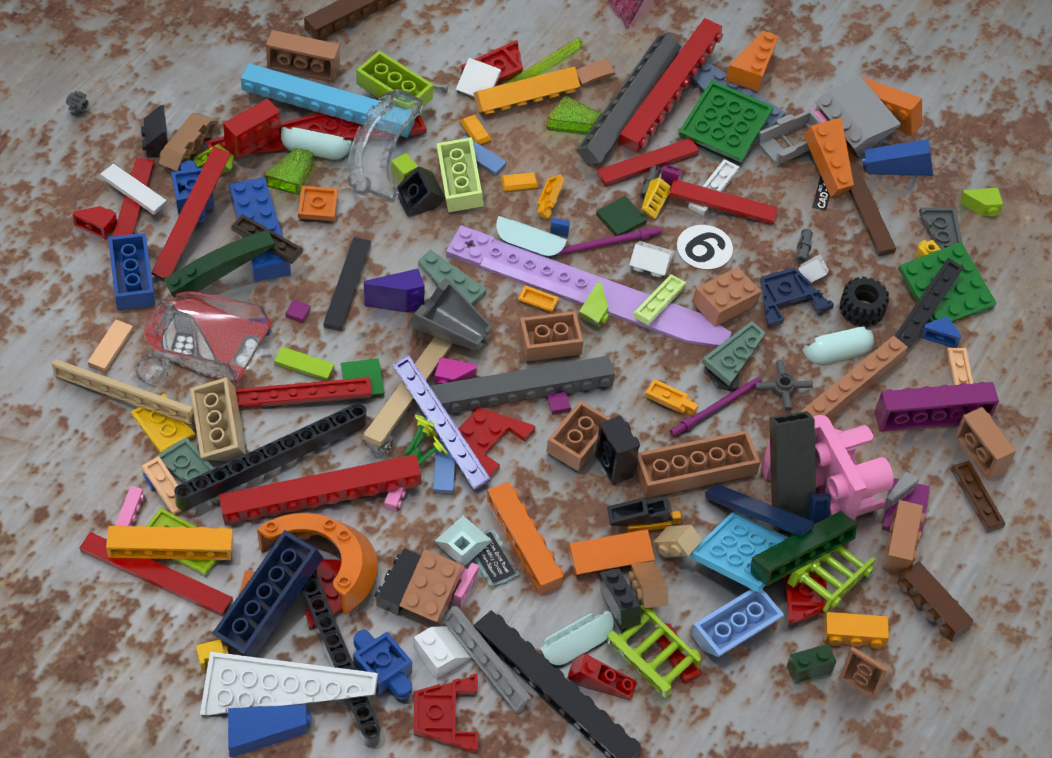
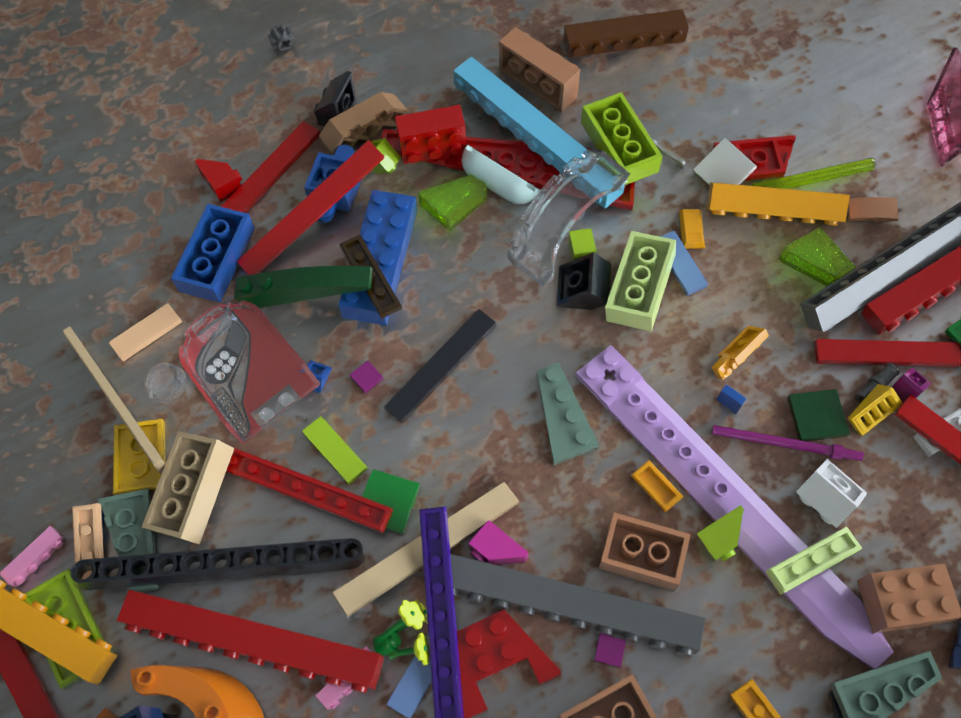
camera: 35 degrees right, 10 degrees up
white tile [100,164,167,215] -> none
orange plate [298,186,338,221] -> none
dark purple slope [364,268,425,312] -> none
dark grey cone [408,278,493,353] -> none
light aqua brick [496,216,567,256] -> none
light orange tile [500,172,539,192] -> none
white sticker [677,225,733,269] -> none

